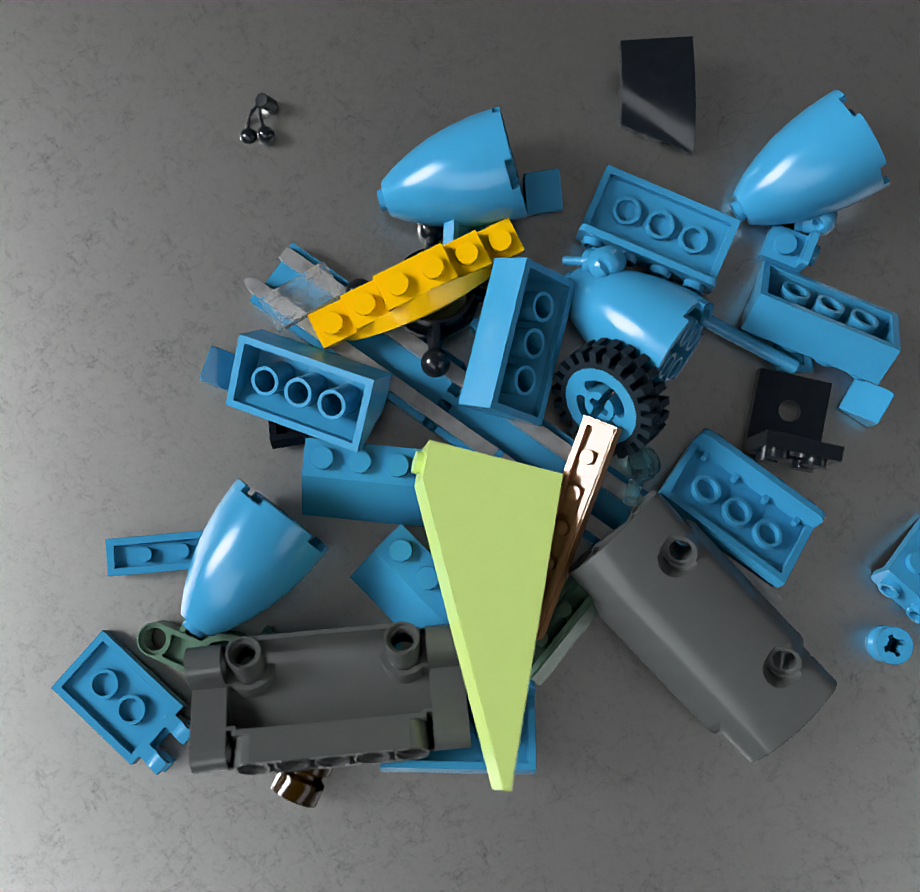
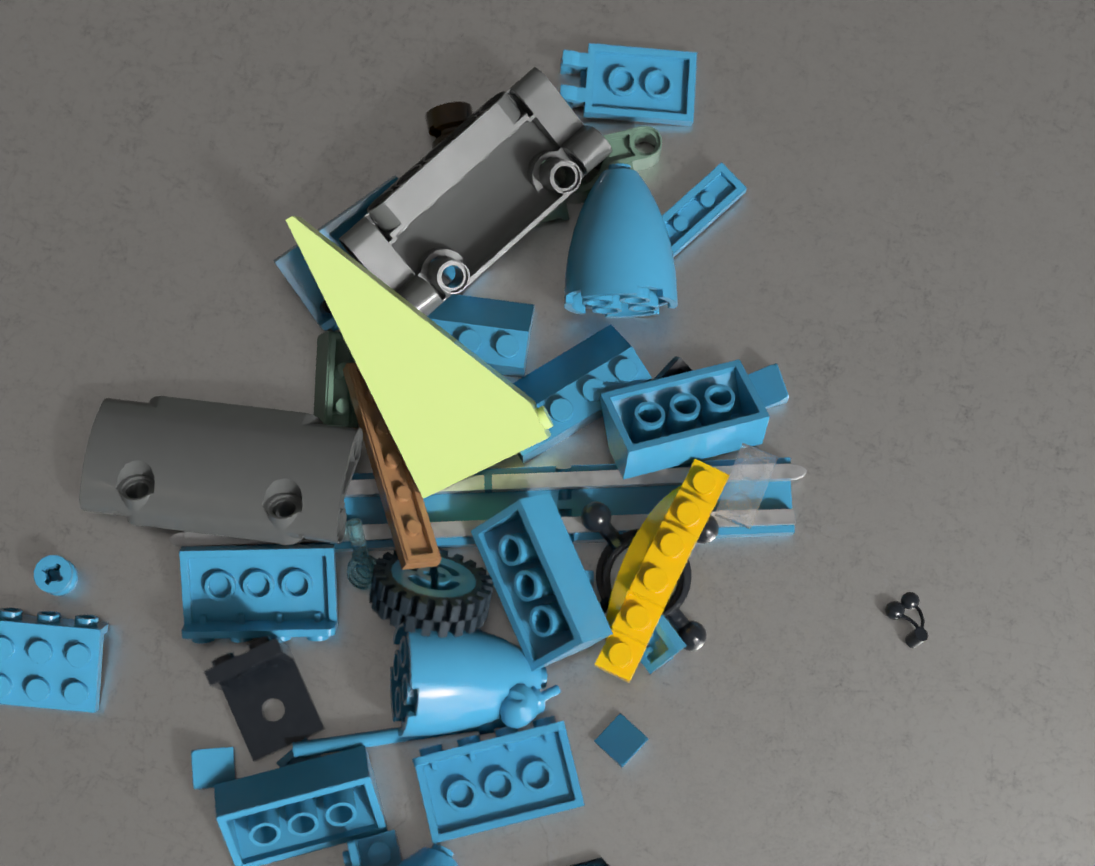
camera: 150 degrees right, 5 degrees down
dark azure cylinder [377,106,528,227] -> none

